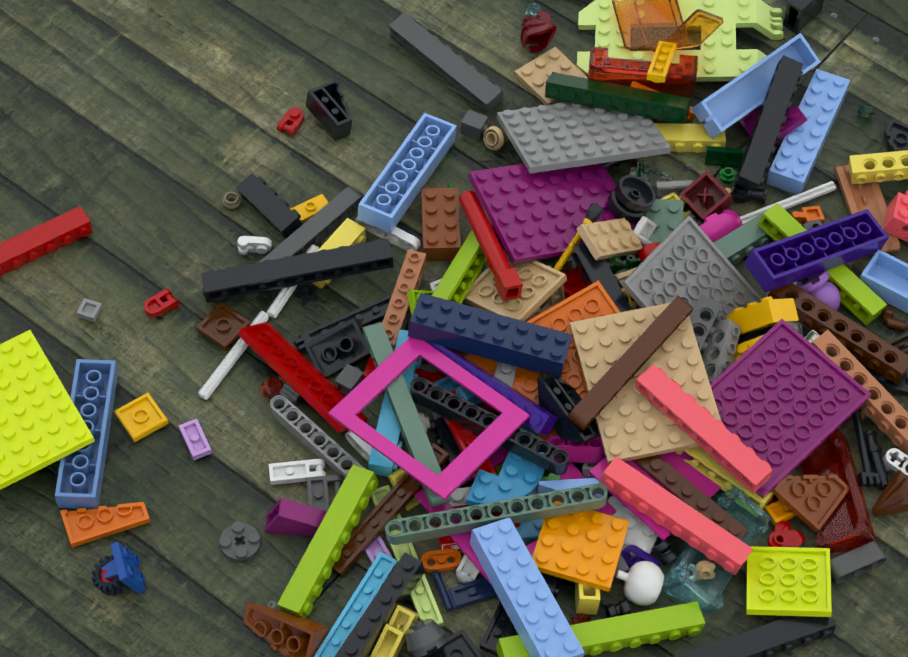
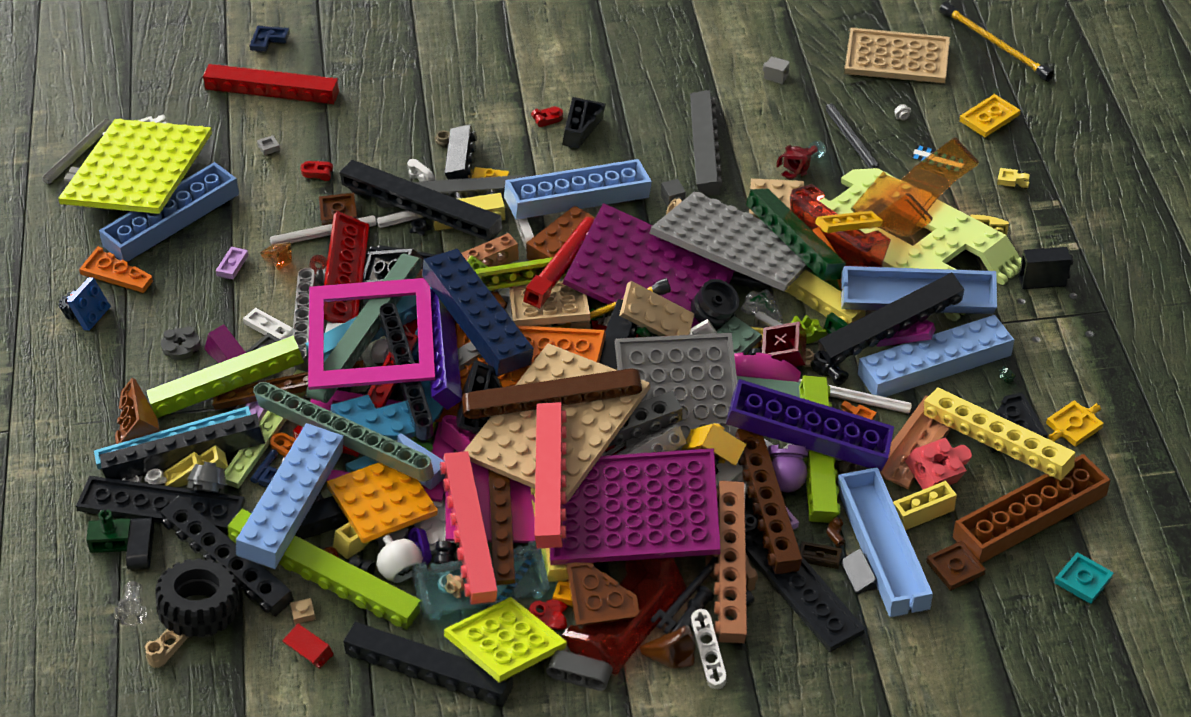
camera: 45 degrees right, 10 degrees down
yellow plate [114,393,169,442] -> none
none -> clear orange slope [260,242,292,270]
none -> lime hand [791,315,827,344]

